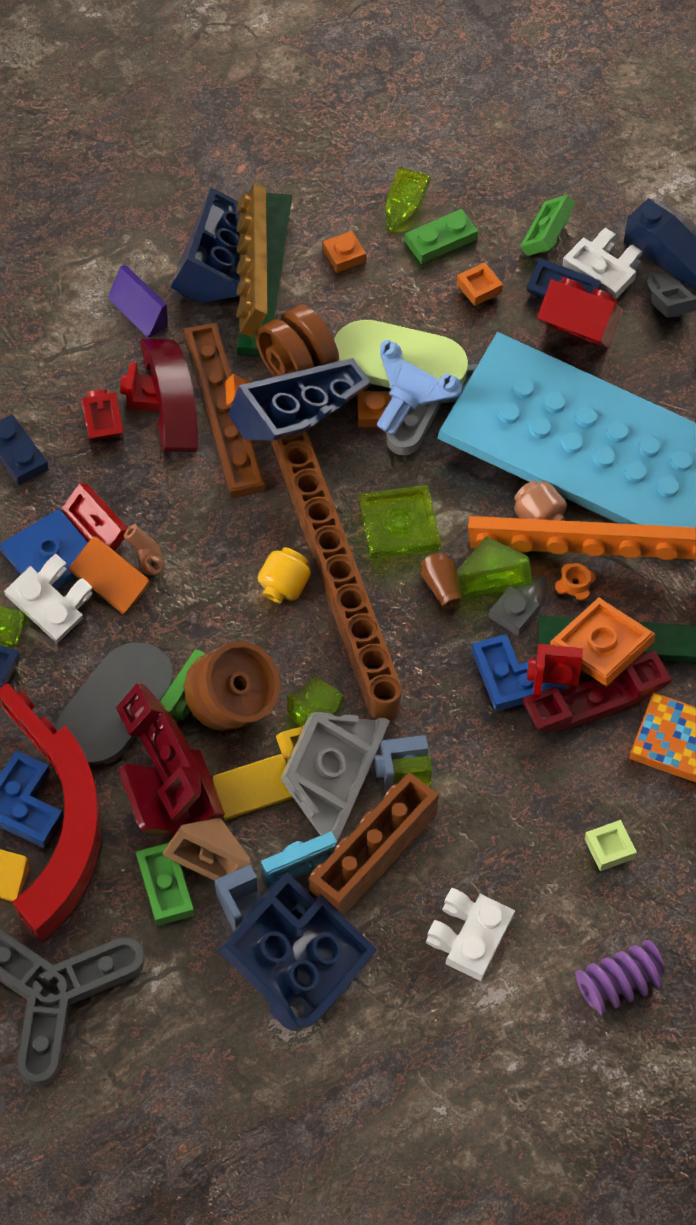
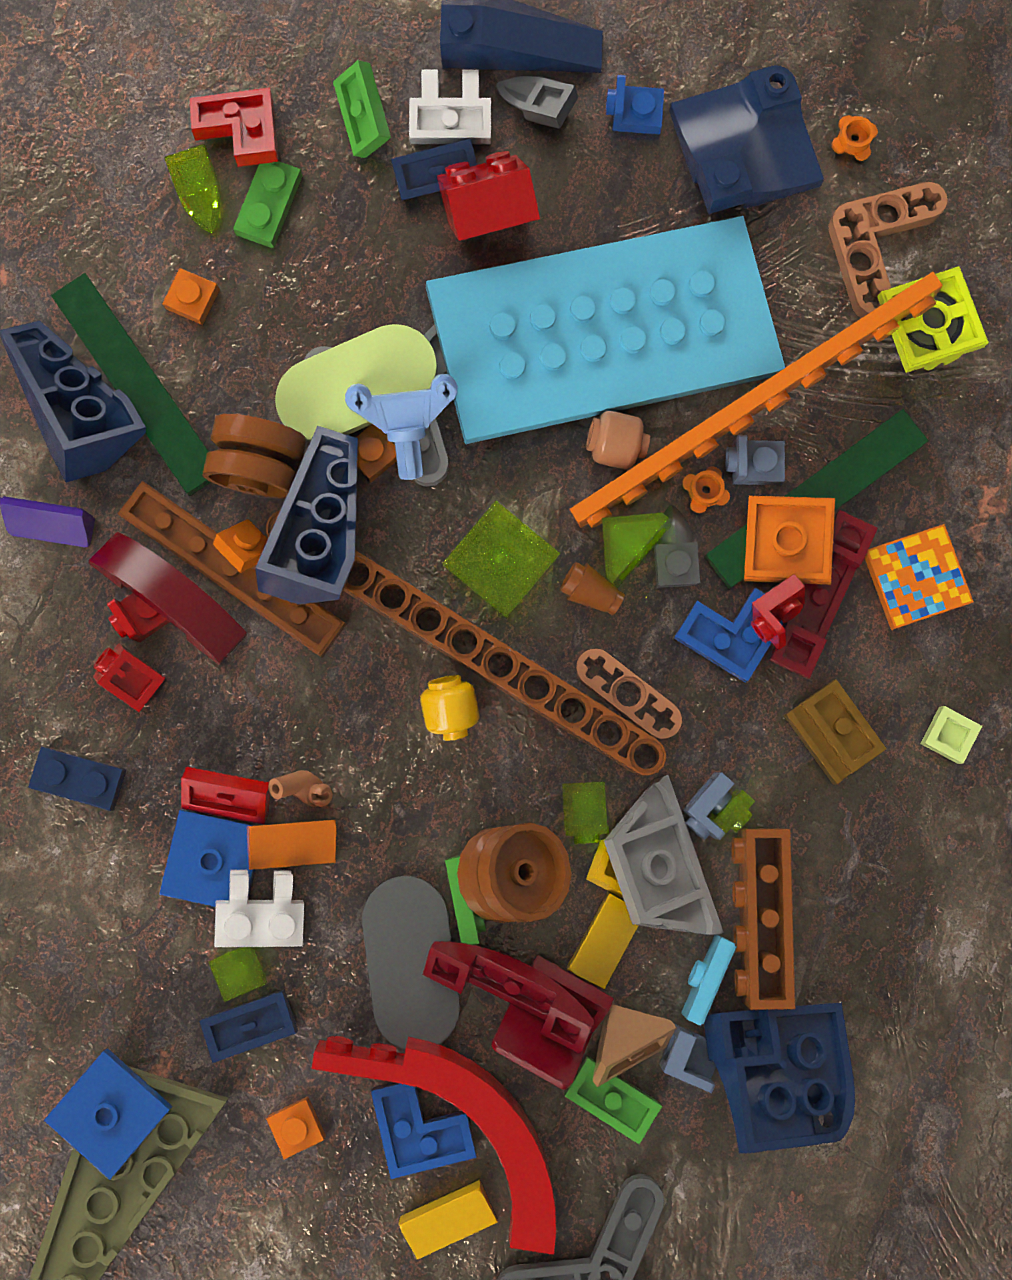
camera: 40 degrees left, 25 degrees up
pearl gold plate [236,183,267,338] -> none
white plate [425,888,515,981] -> none
orange plate [456,262,503,306] -> none
none -> plate [189,87,278,167]
none -> nougat beam [575,649,682,740]
none -> sand blue bracket [725,435,785,485]
none -> pearl gold plate [783,679,887,785]

